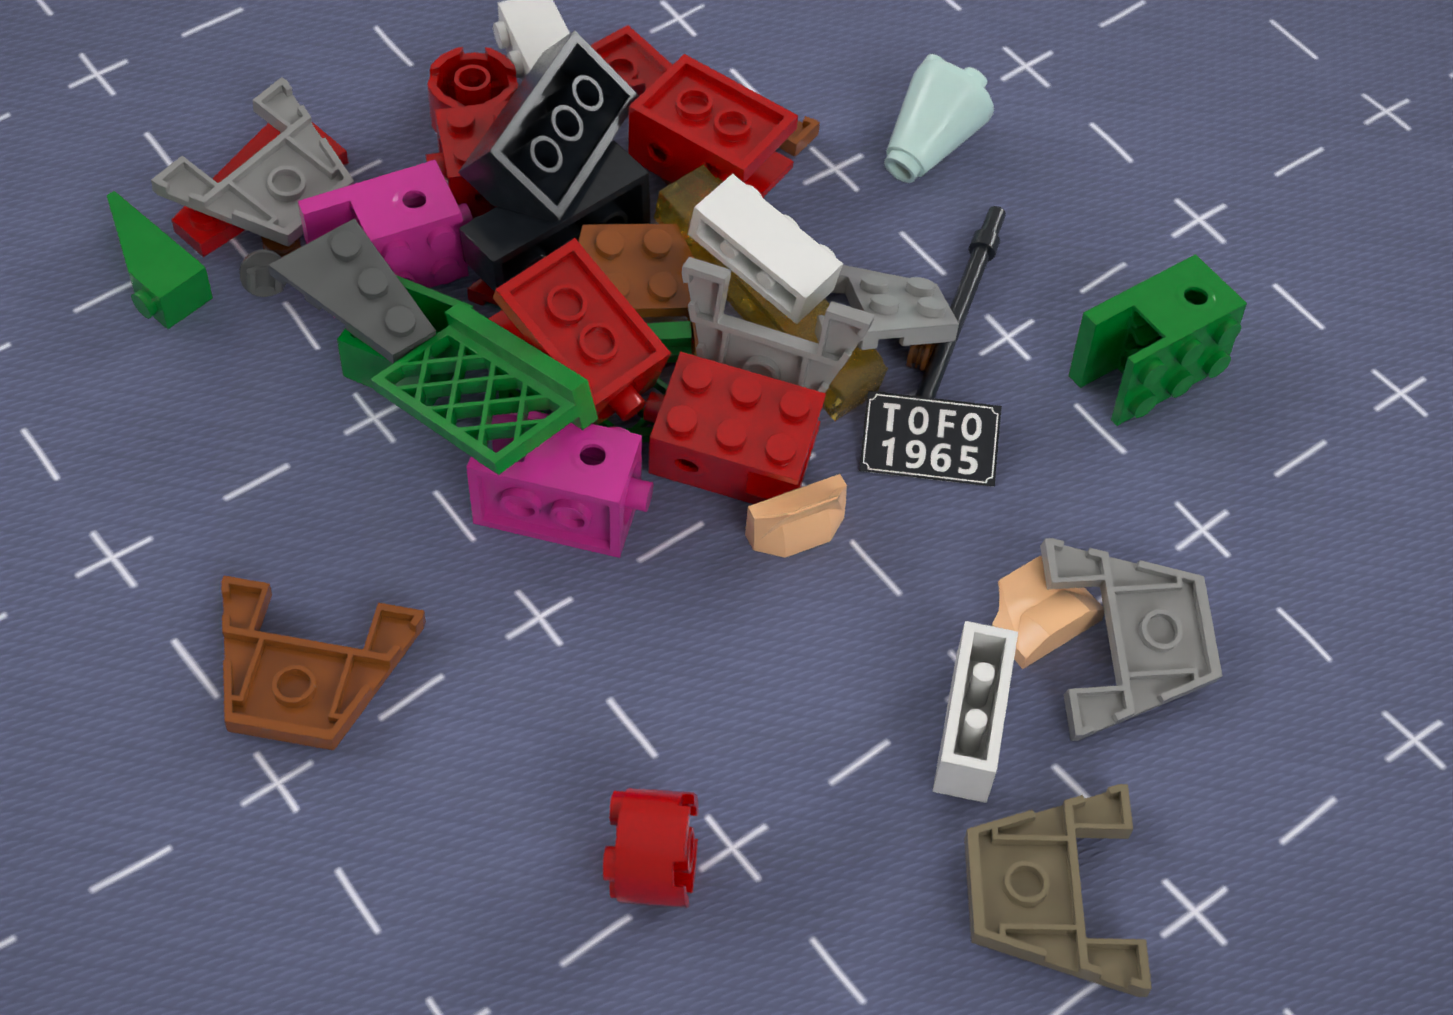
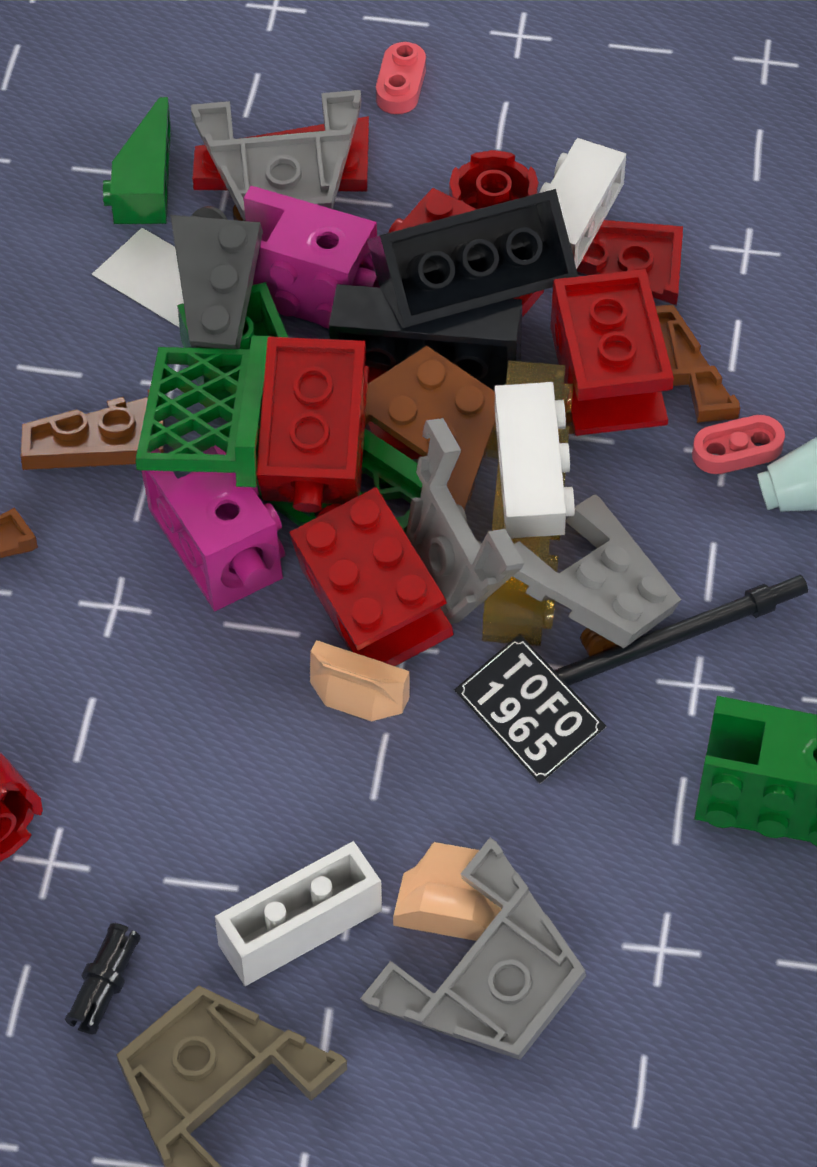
camera: 50 degrees right, 0 degrees up
none -> dark orange wing [21,389,165,470]
none -> black pin [65,923,141,1034]
none -> white sticker [92,228,184,328]
none -> coral plate [376,42,426,114]
none -> coral plate [692,415,785,474]

